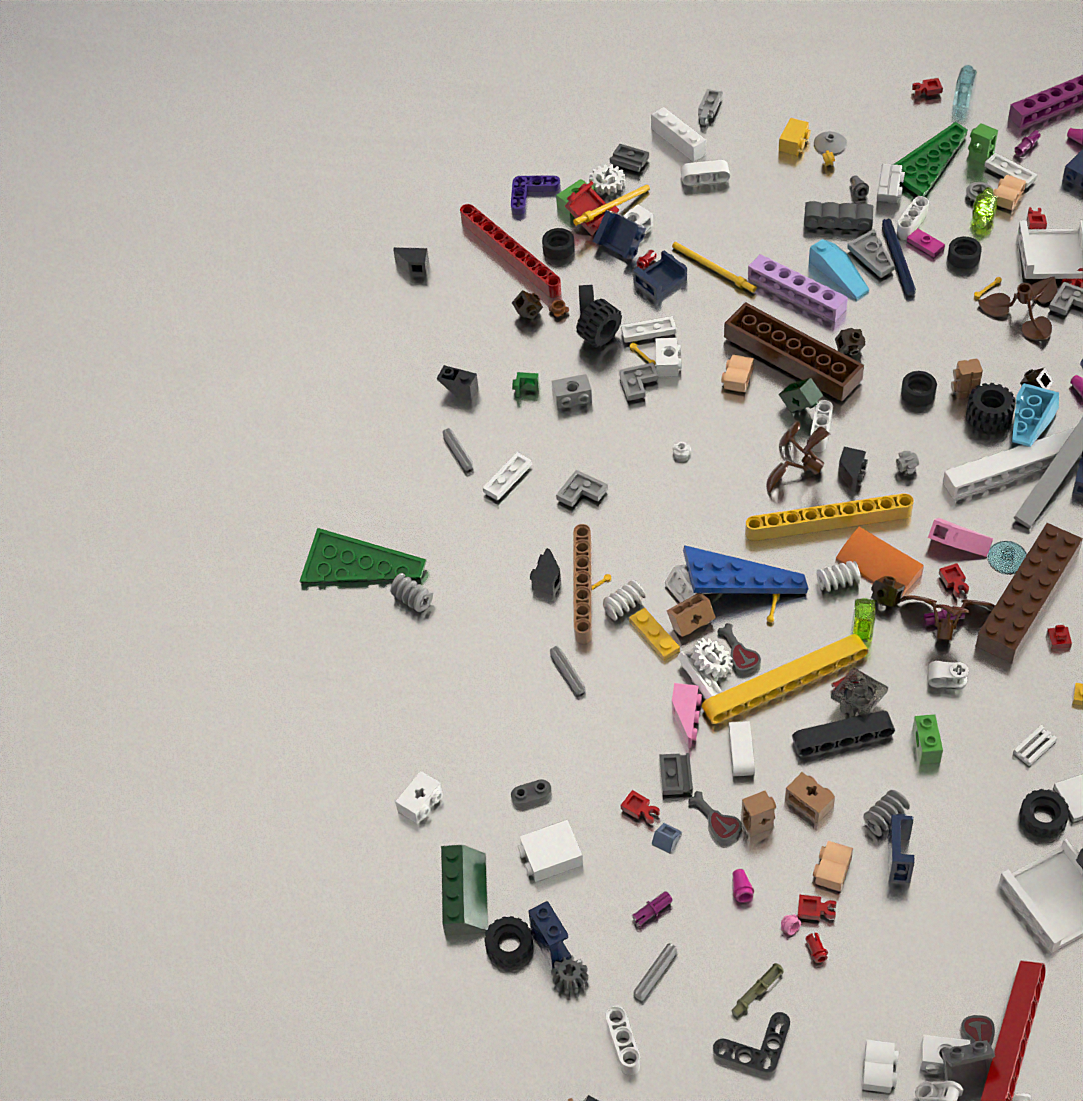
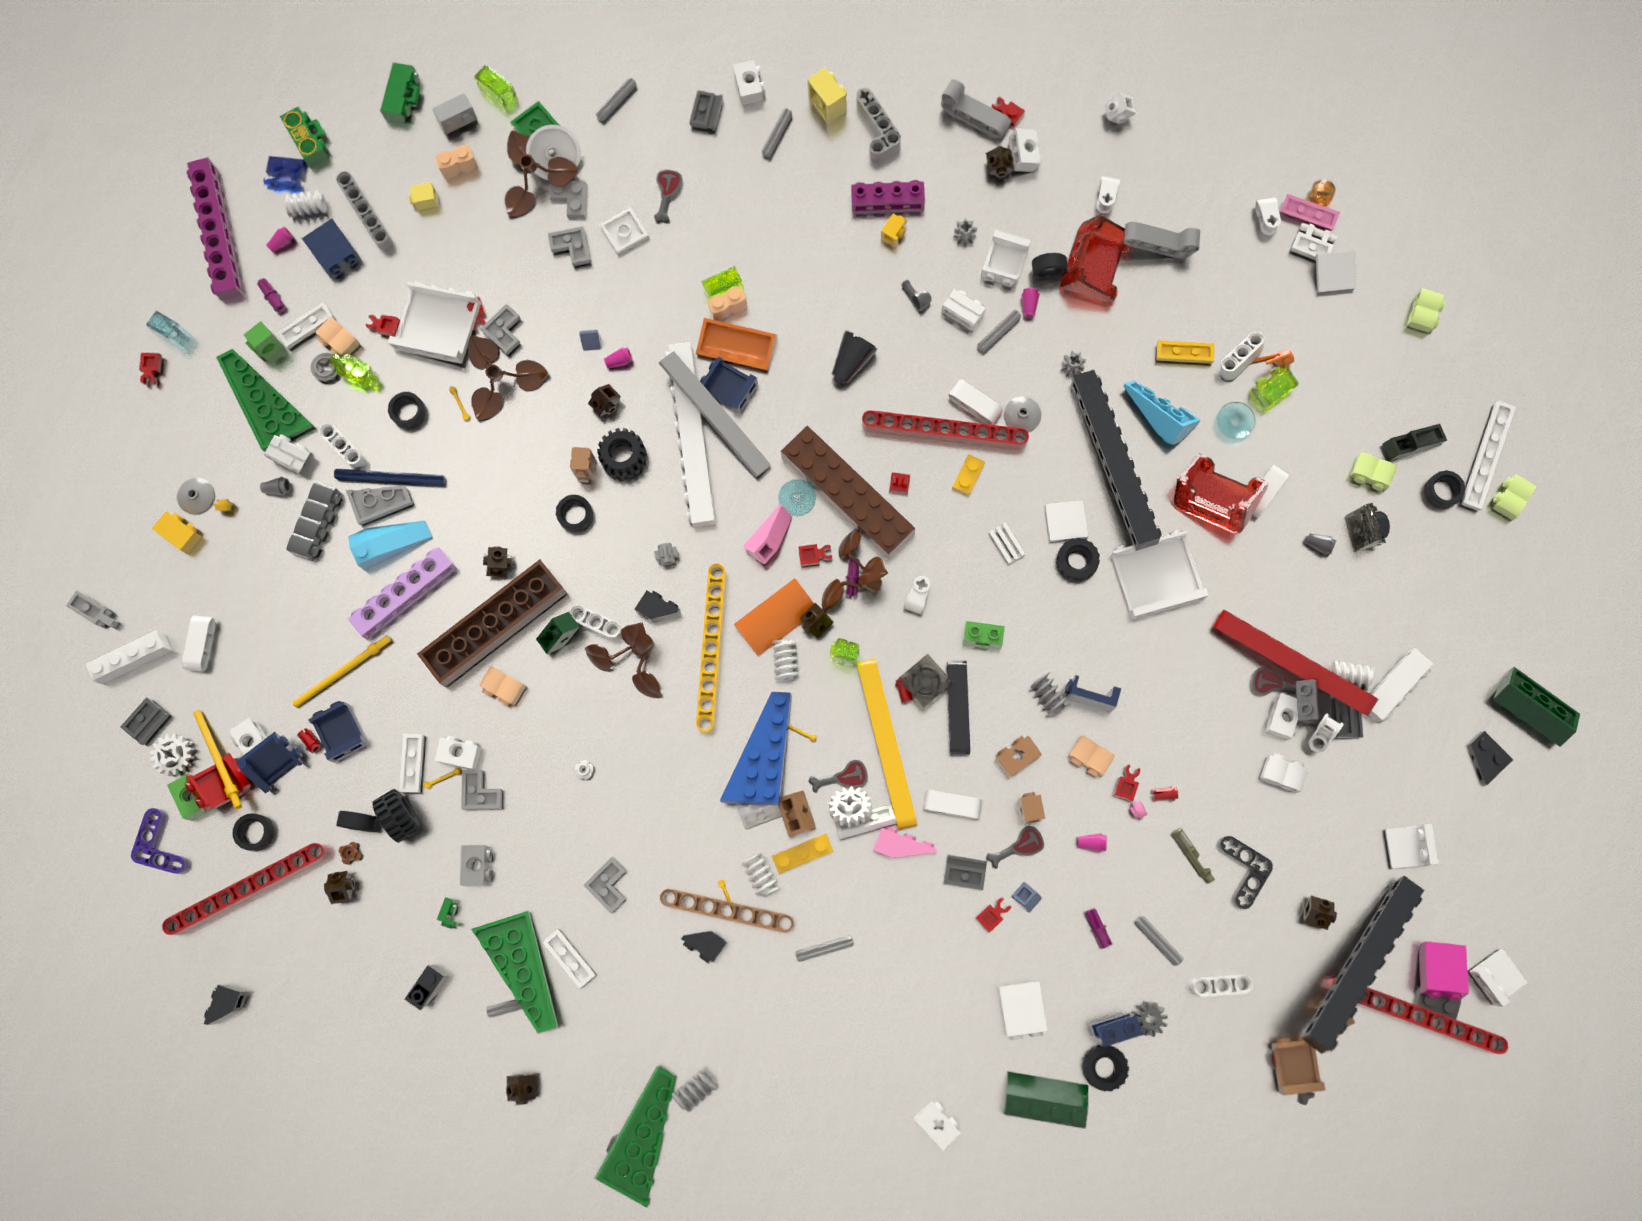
camera: 75 degrees left, 25 degrees up
dark grey plate [511,779,552,808] -> none
dark pink plate [907,228,945,258] -> none
medium azure wedge [1012,383,1059,447] -> none
none -> green wing [471,911,558,1034]
none -> dark brown brick [506,1074,537,1105]

